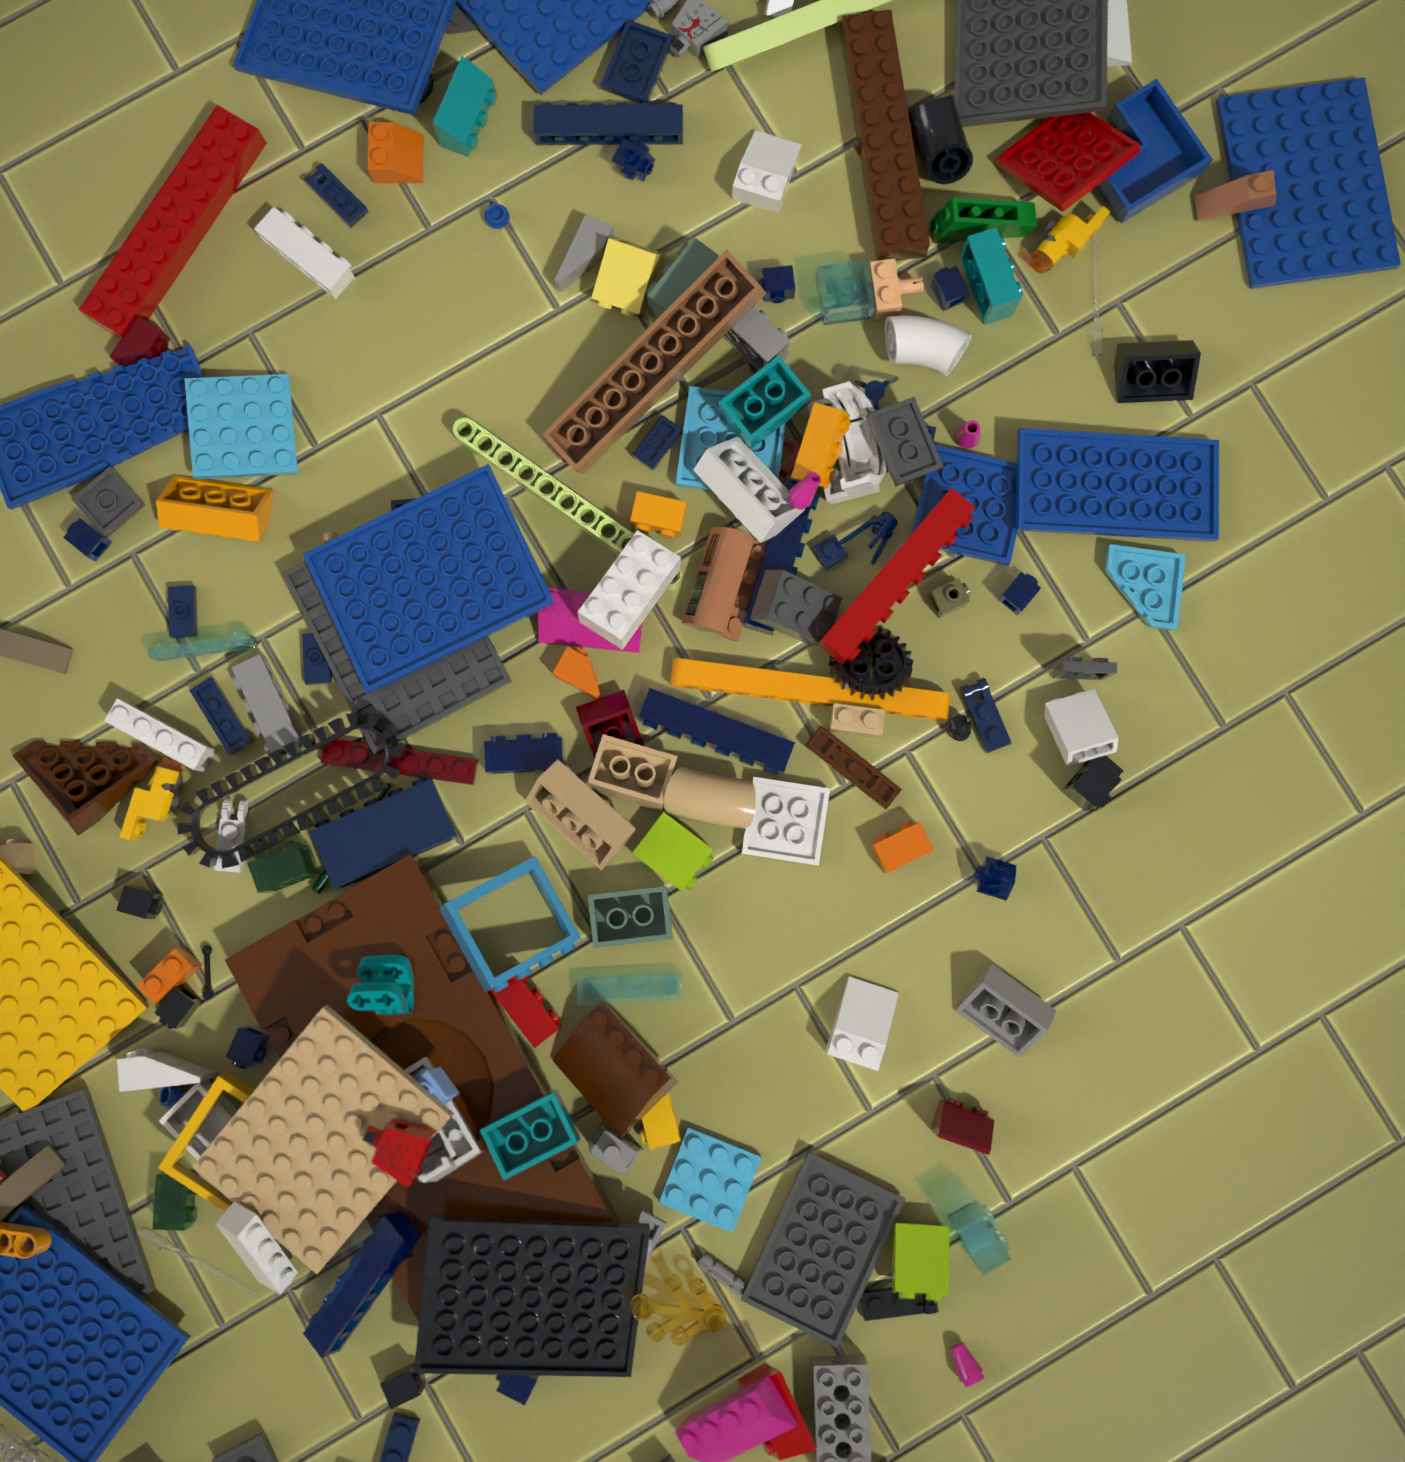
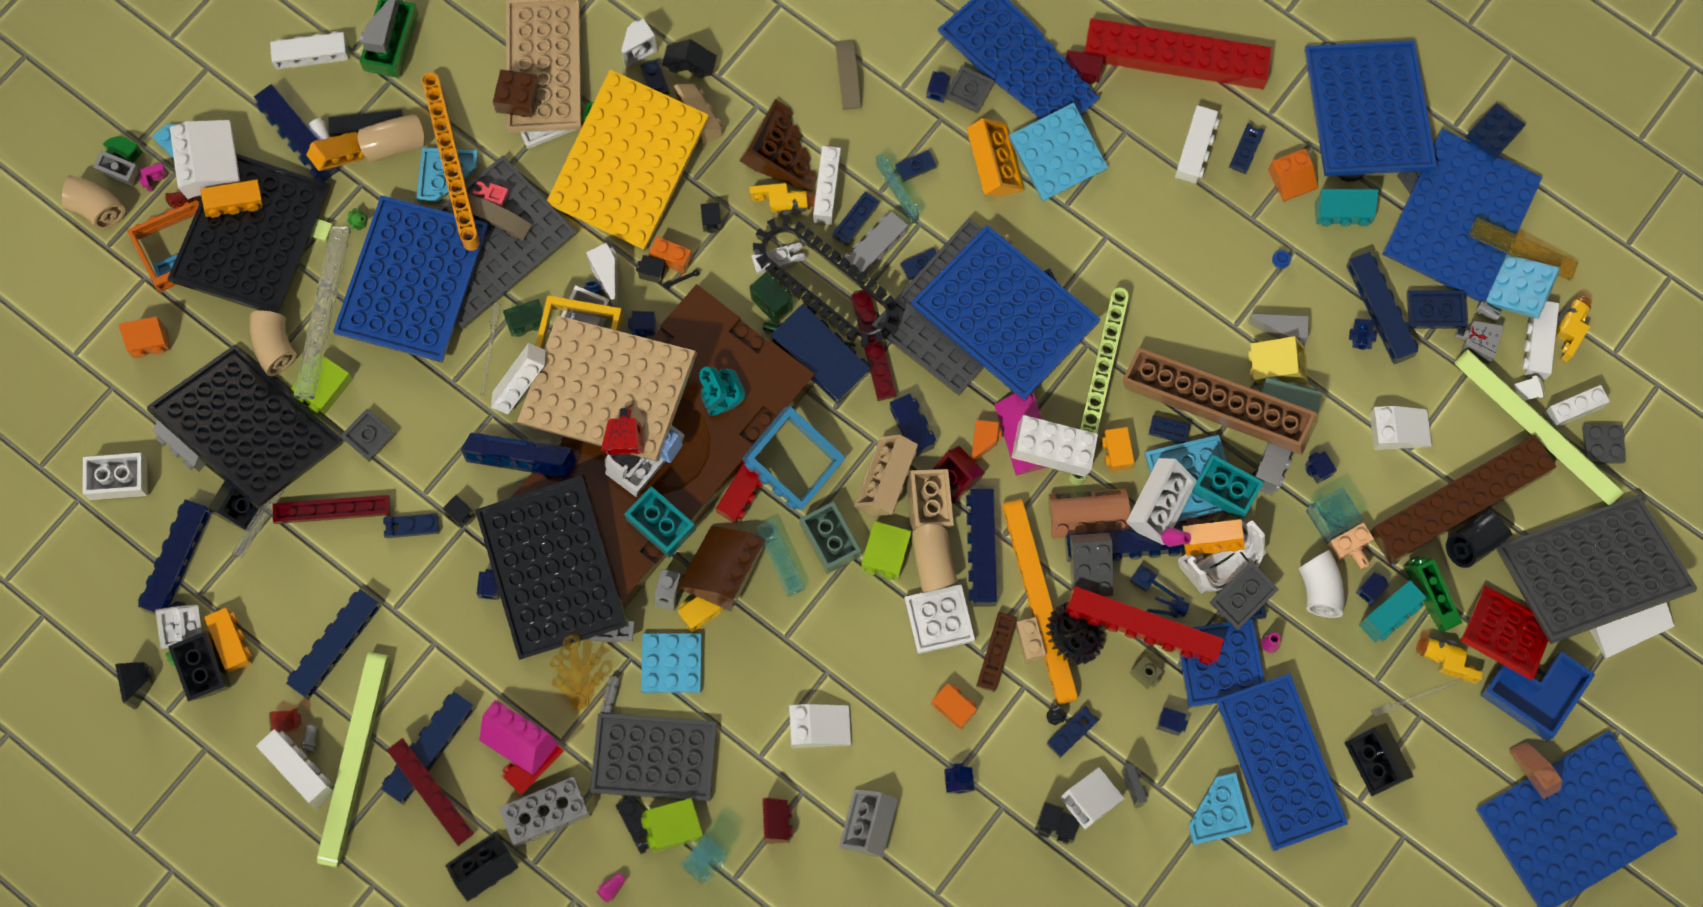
camera: 65 degrees right, 10 degrees down
clear blue plant [855,376,899,411] -> none

